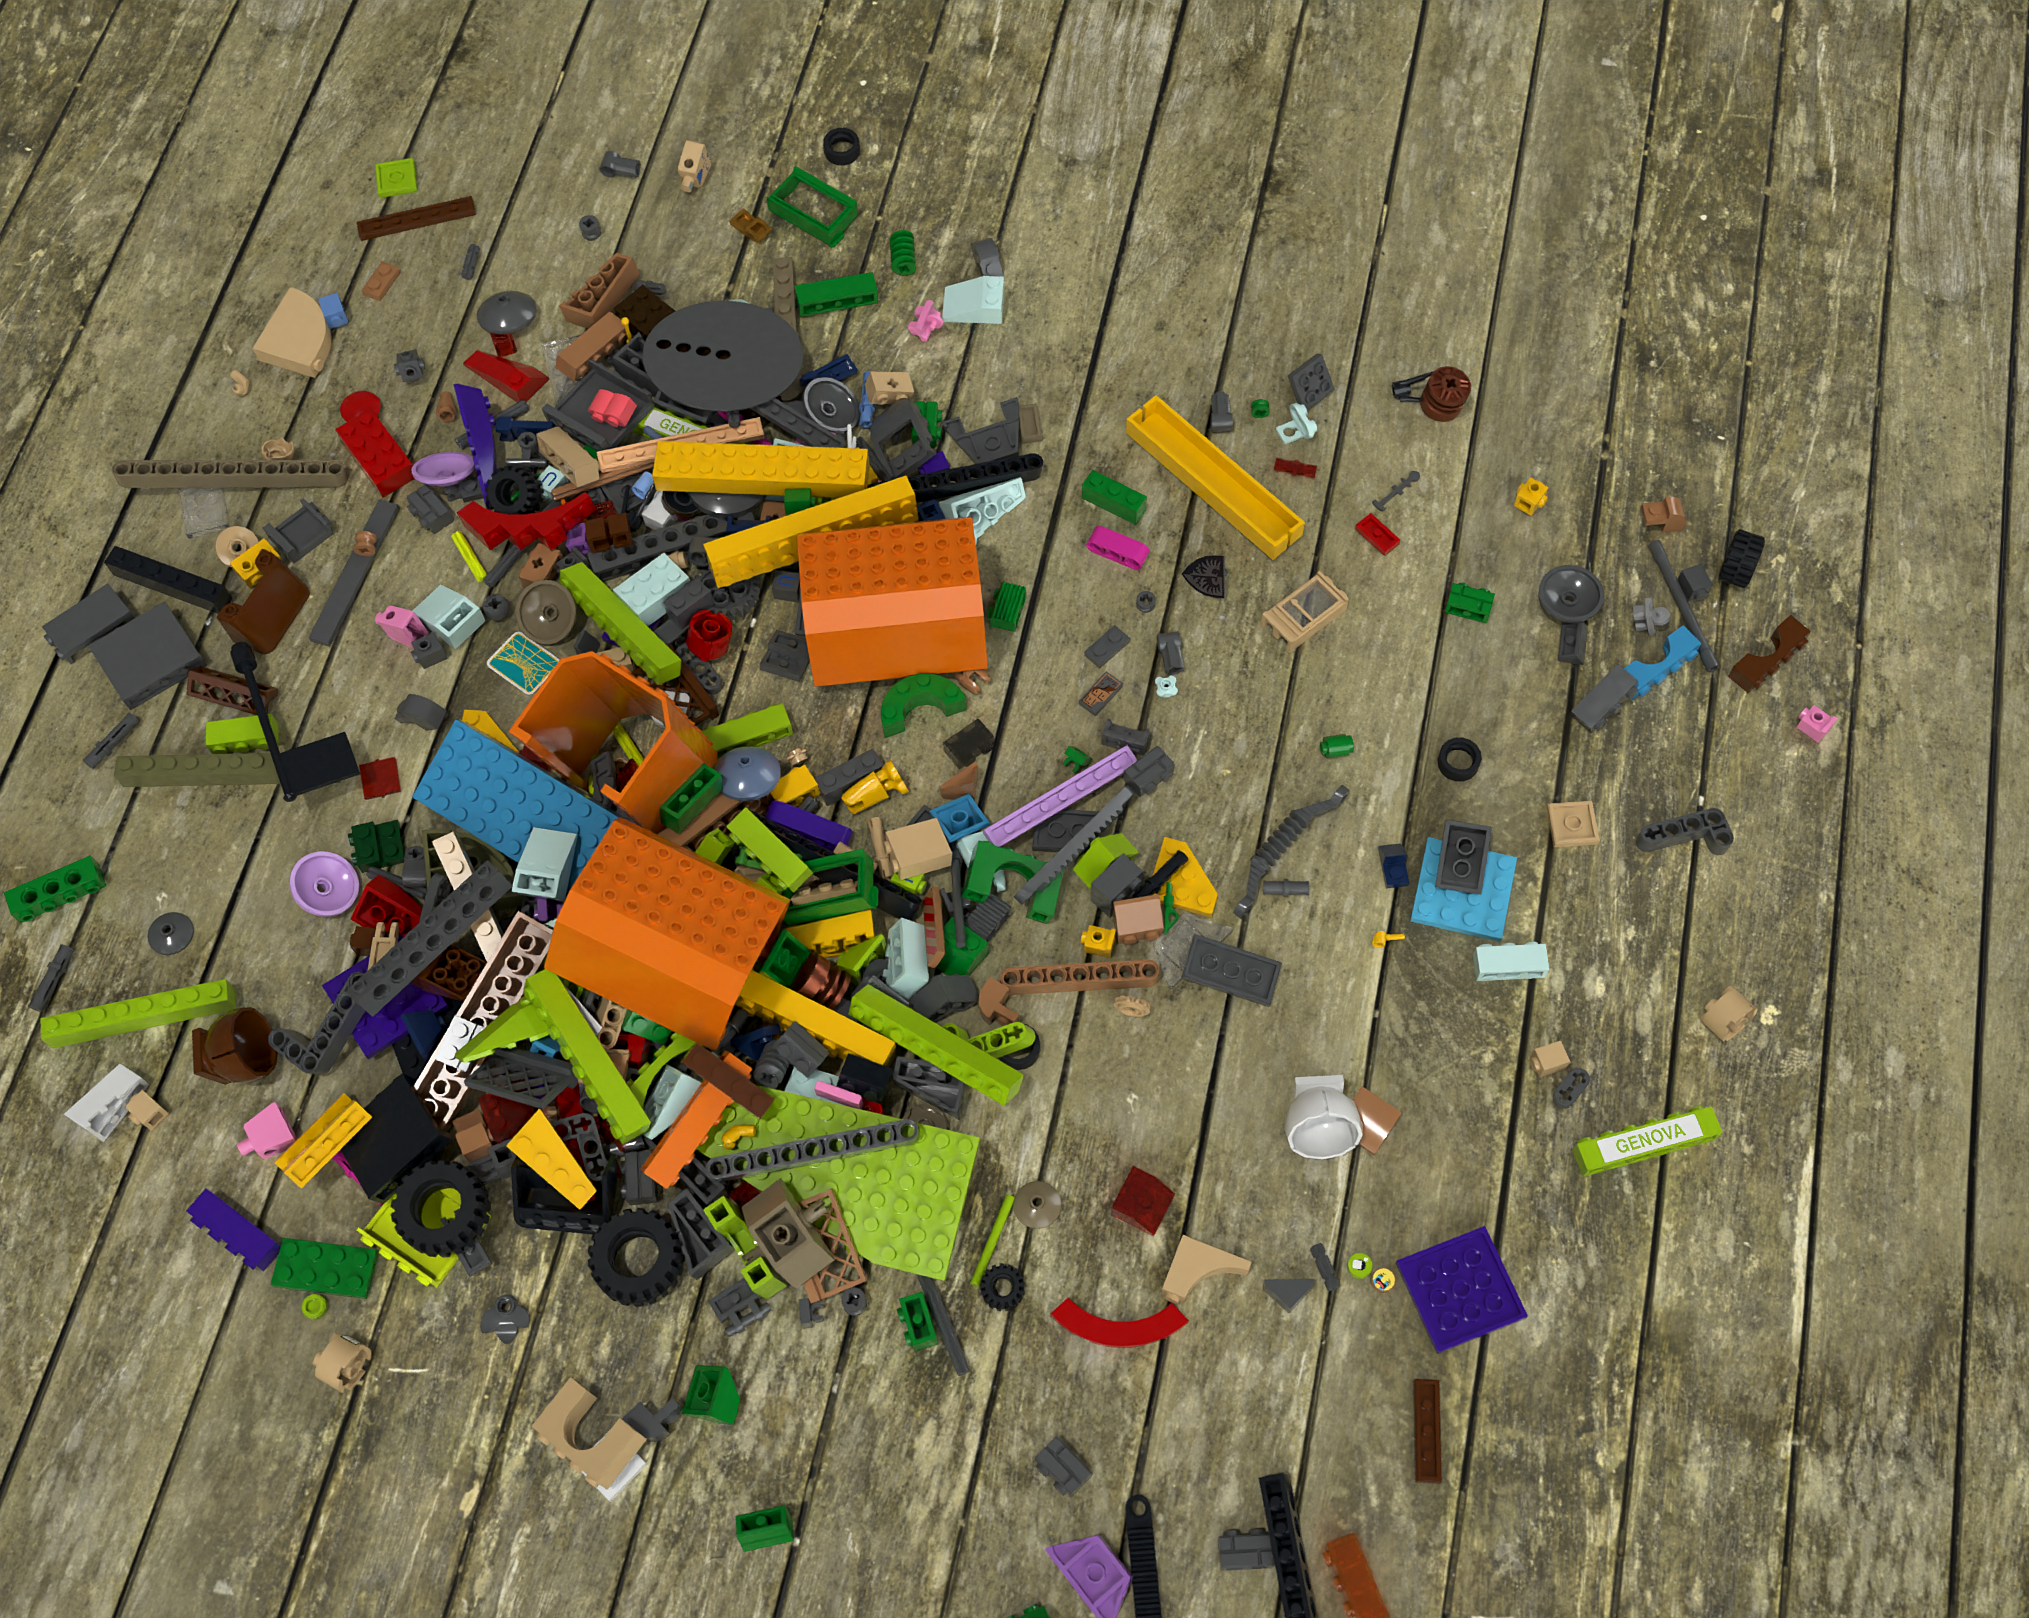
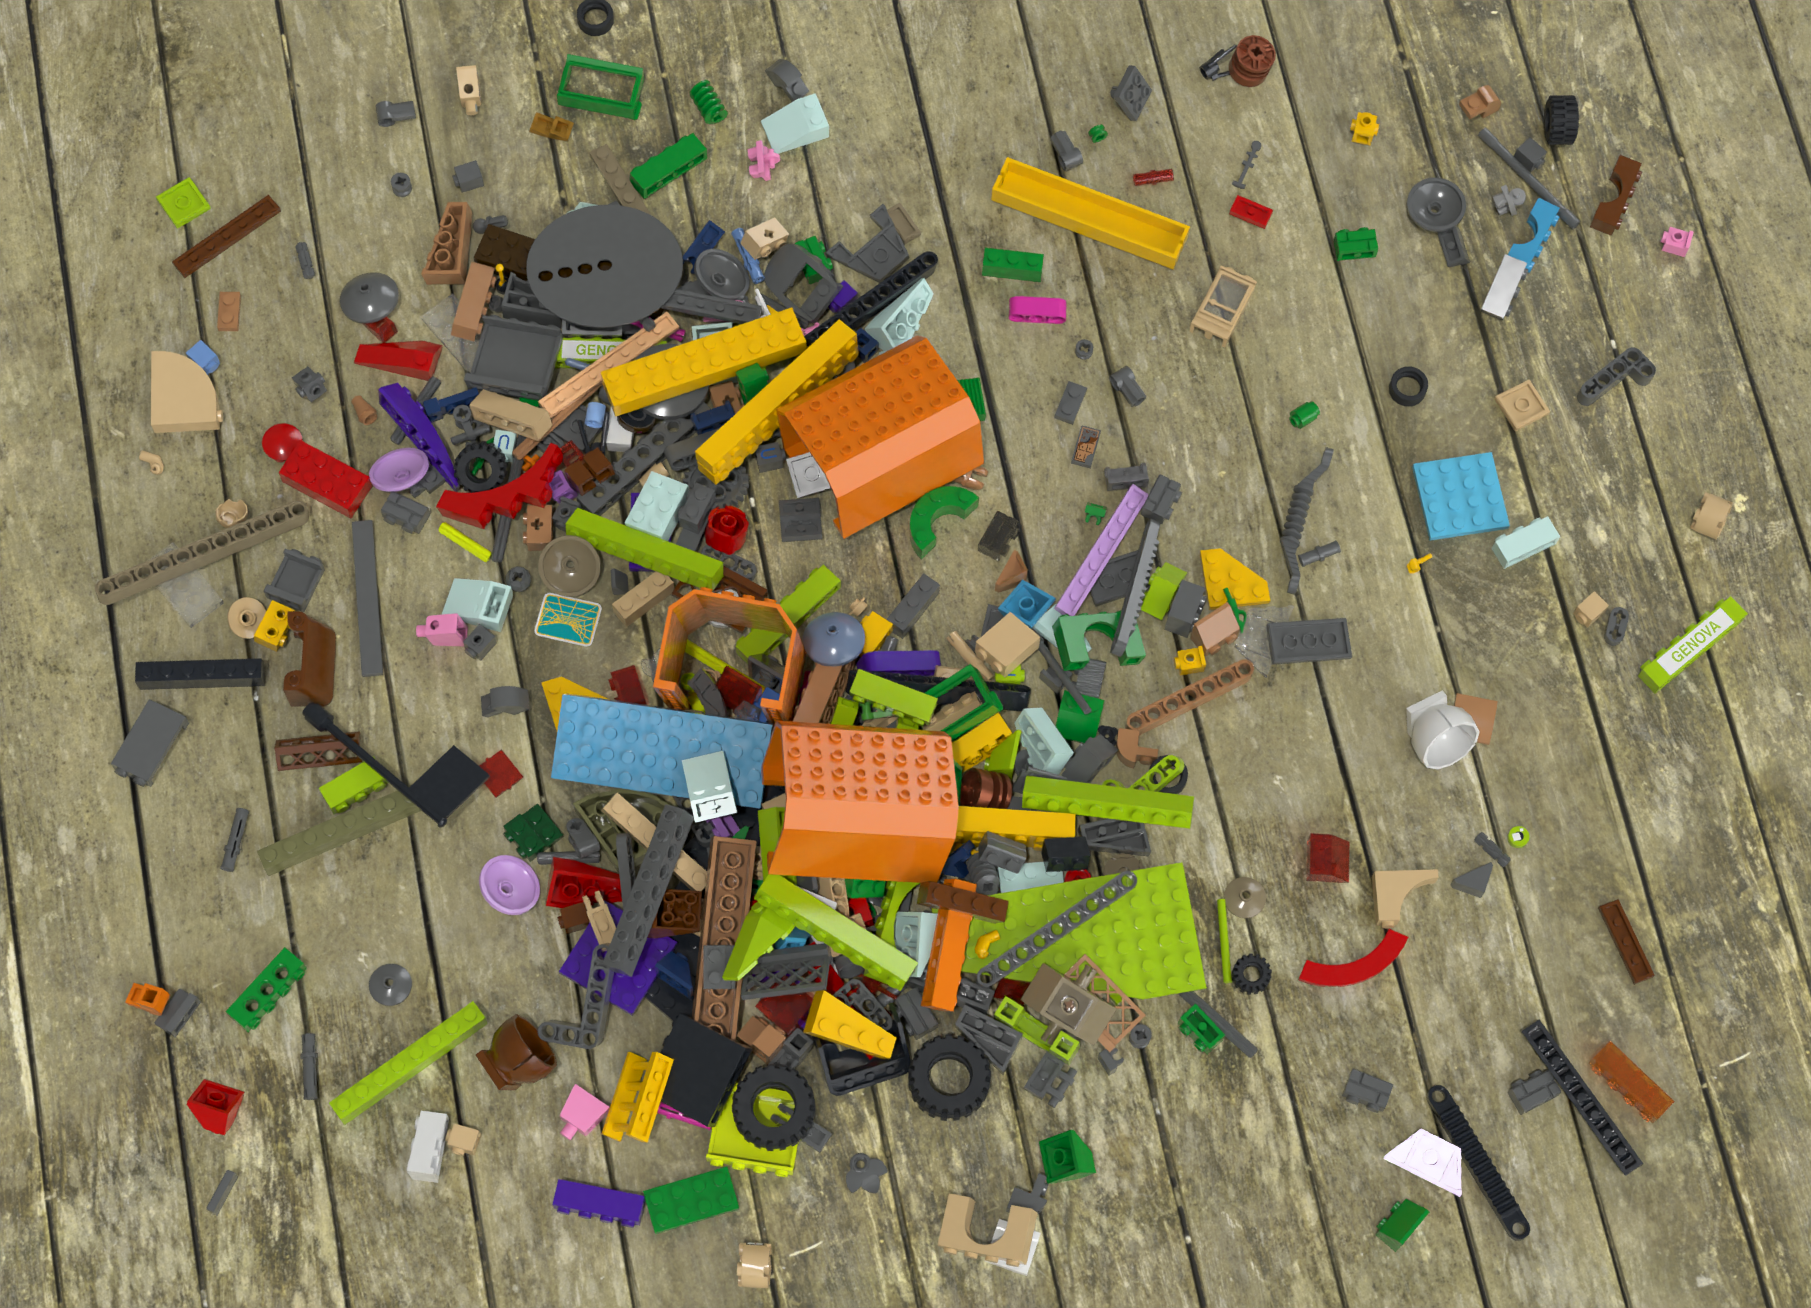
camera: 30 degrees left, 5 degrees up
dark grey panel [88,601,207,711] -> none
lime tile [301,1294,328,1320] -> none
medium nougat wheel [354,531,377,556] -> none
coral brick [588,389,637,427] -> none
green brick [660,763,722,834] -> none
green brick [736,1505,794,1552] -> none
bright pink tile [814,1081,864,1109] -> none
yellow piece [841,760,909,814] -> none
medium nougat tile [923,886,945,968] -> none
tan gear [1114,995,1151,1017] -> none
black pin [1132,850,1188,898] -> none
light aqua plate [1155,676,1178,697] -> none
shield [1182,555,1228,598] -> none
light aqua bracket [1276,403,1317,444] -> none
tile [1370,1267,1396,1293] -> none
dark blue slope [1378,843,1409,889] -> none
dark purple plate [1395,1226,1528,1354] -> none
dark grey slope [1435,819,1492,894] -> none
none -> dark grey brick [452,160,484,193]
none -> black plate [1098,725,1118,746]

